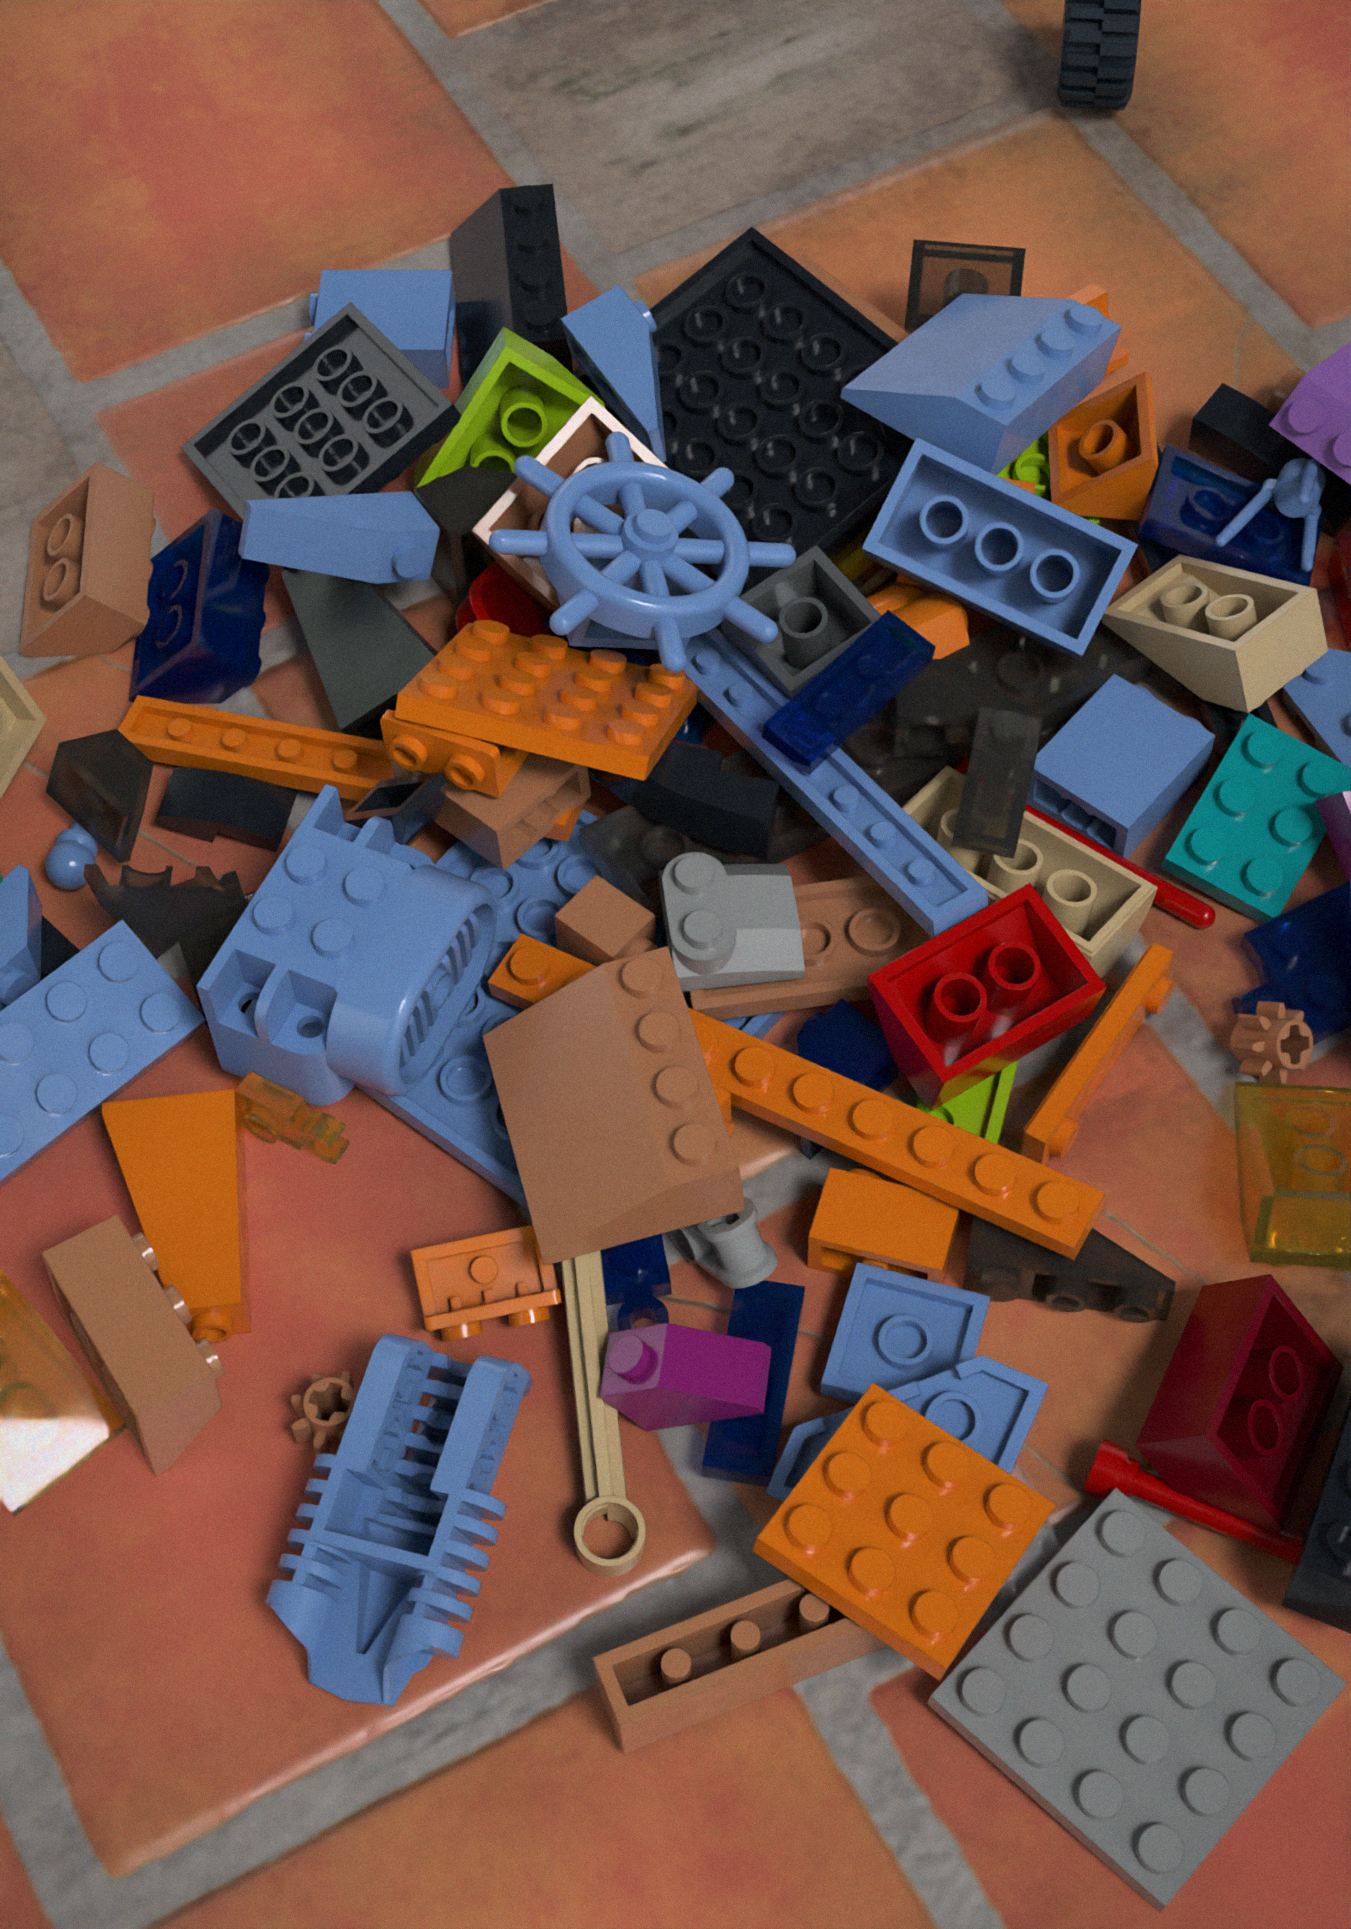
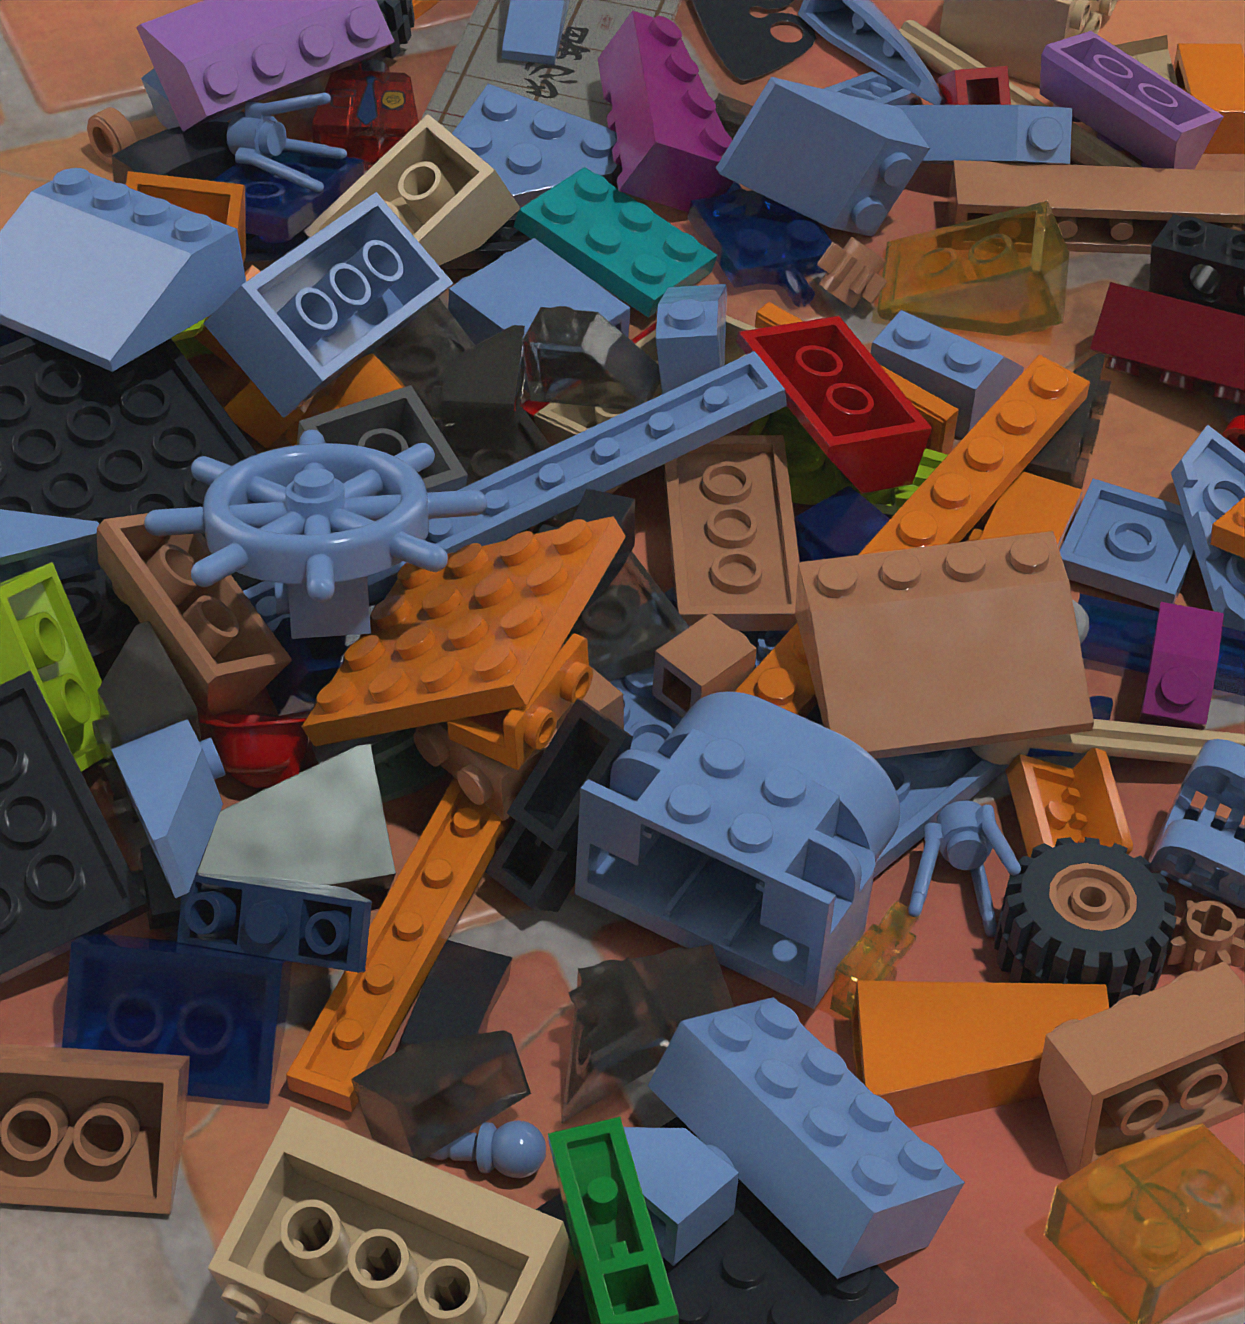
camera: 90 degrees left, 10 degrees down
light grey slope [658,852,805,992] -> none
clear blue plate [762,610,936,775] -> none
none -> dark blue slope [177,873,372,973]
none -> medium blue slope [656,284,727,394]
none -> medium blue slope [871,310,1024,439]
none -> medium blue plant [908,800,1021,937]
none -> black wheel [994,837,1177,1008]

